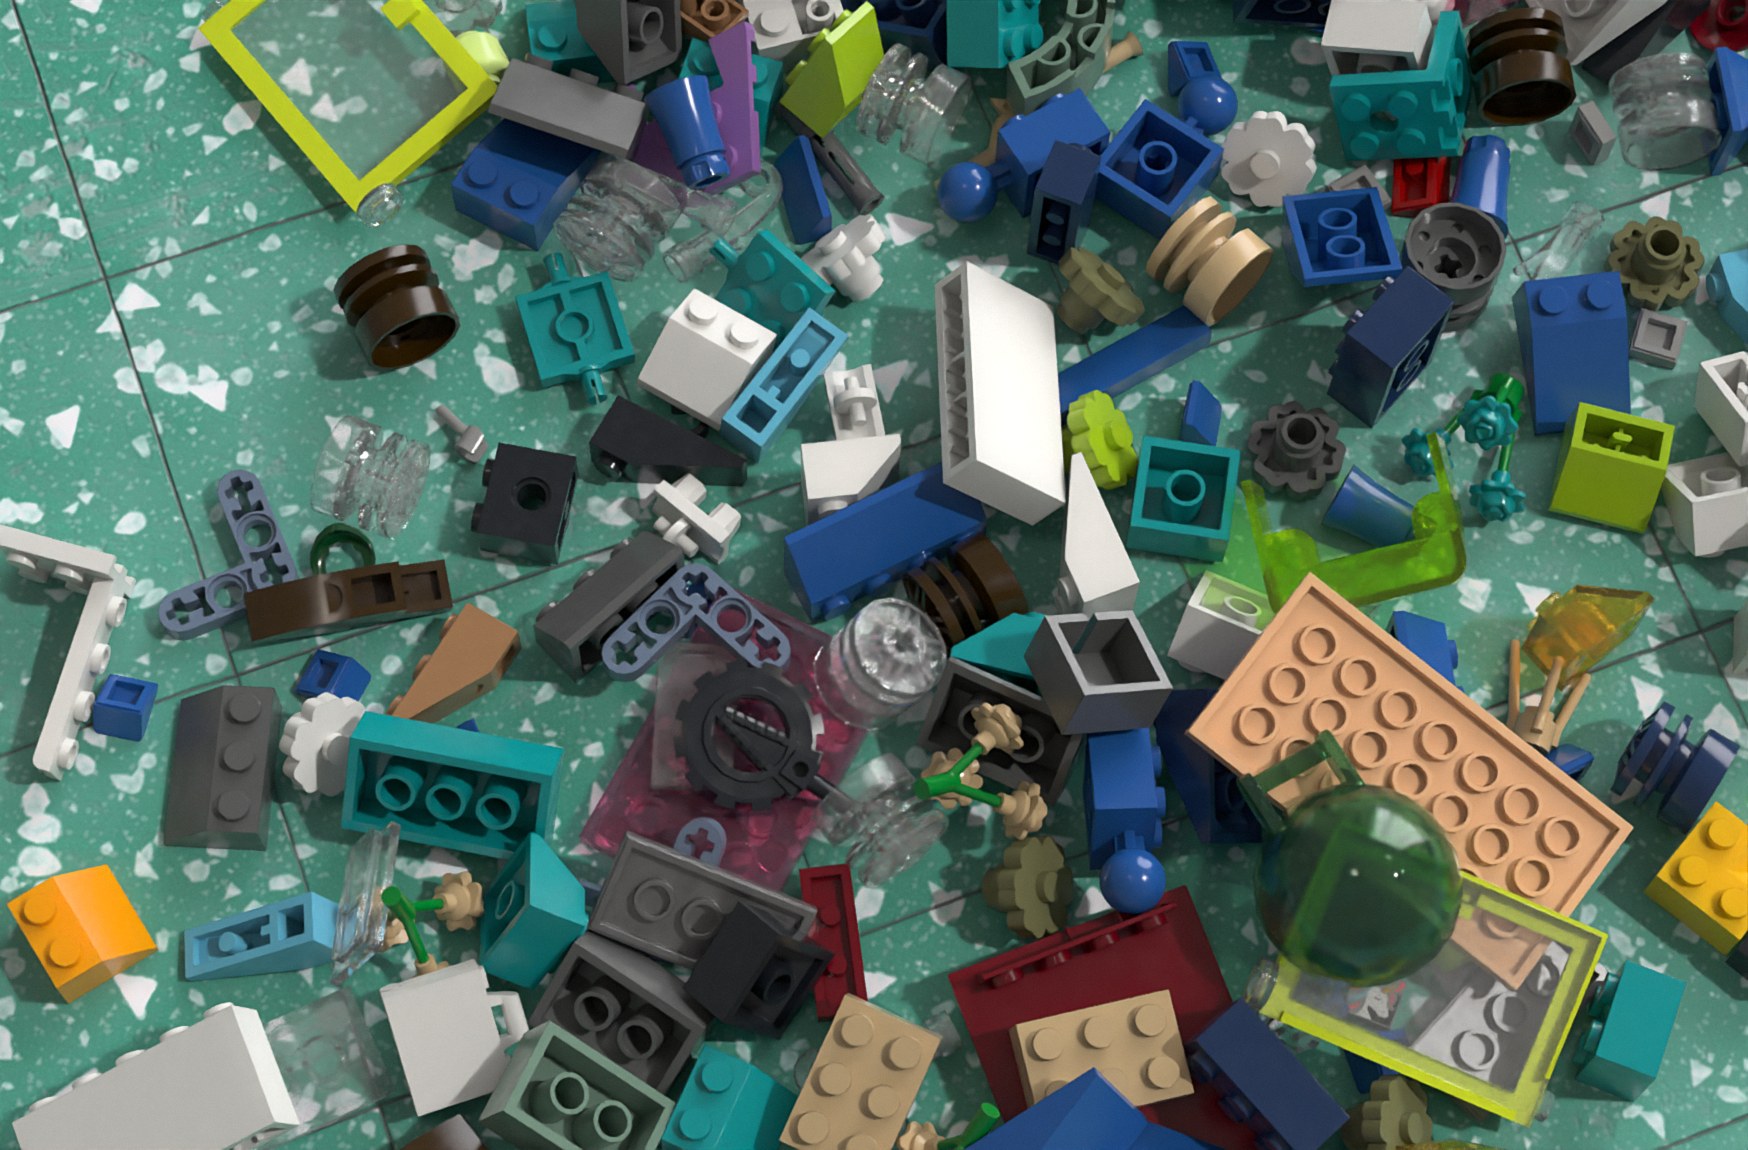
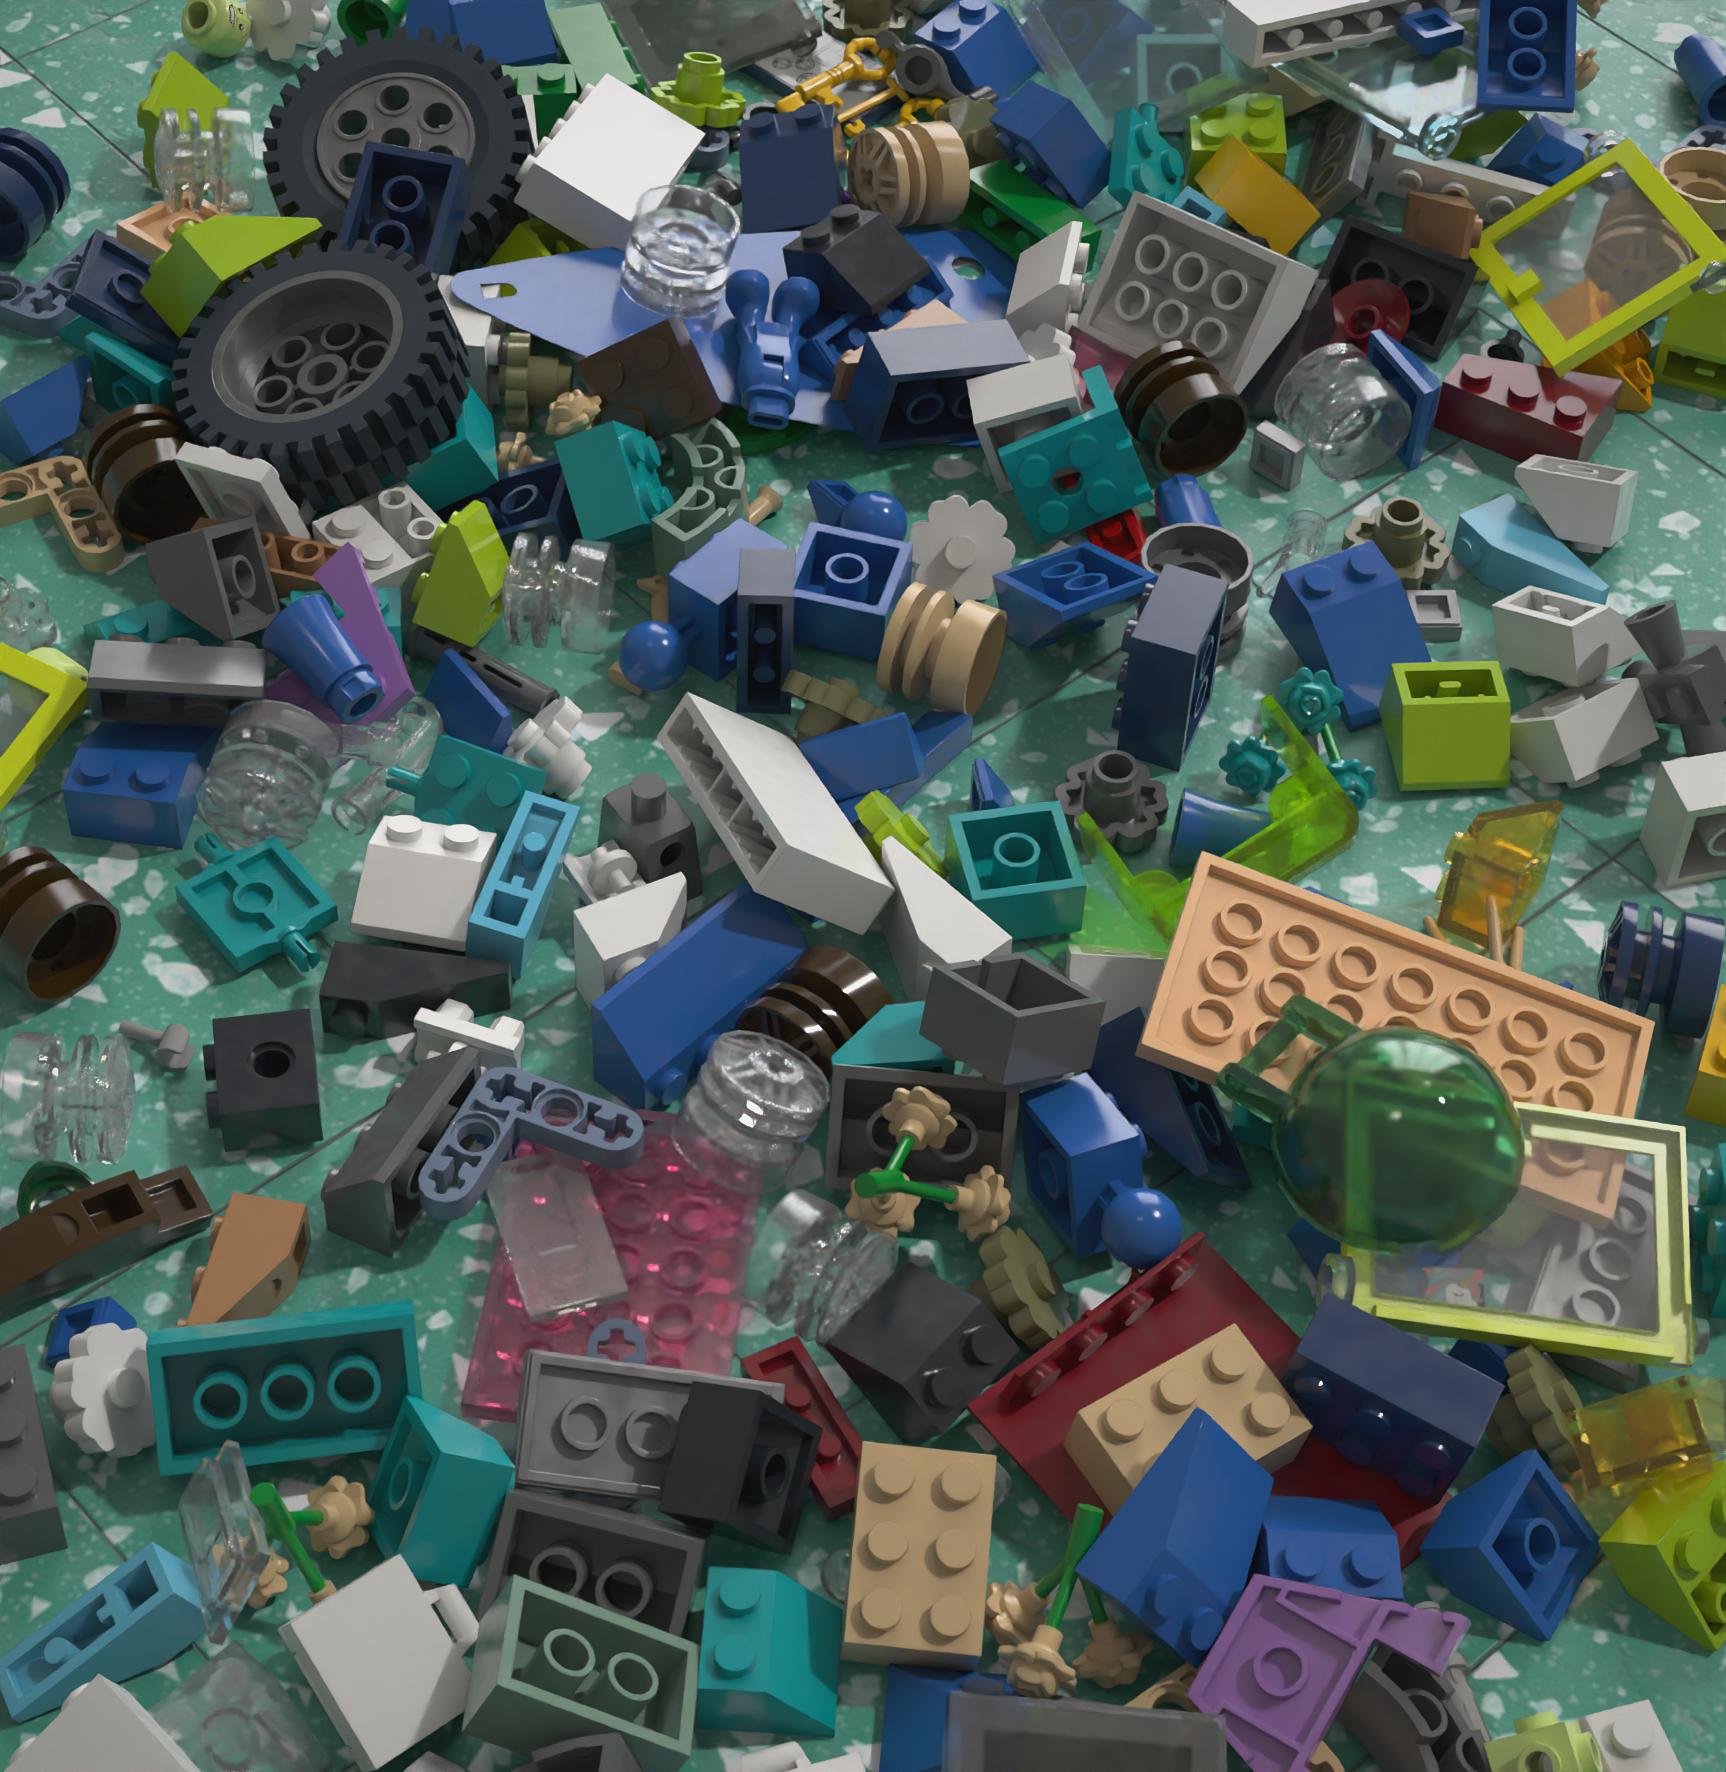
camera: 20 degrees left, 20 degrees down
black bar [673,660,866,824] -> none
none -> dark grey torso [598,773,702,901]
none -> blue slope [799,712,924,802]
none -> black slope [824,1261,1021,1444]

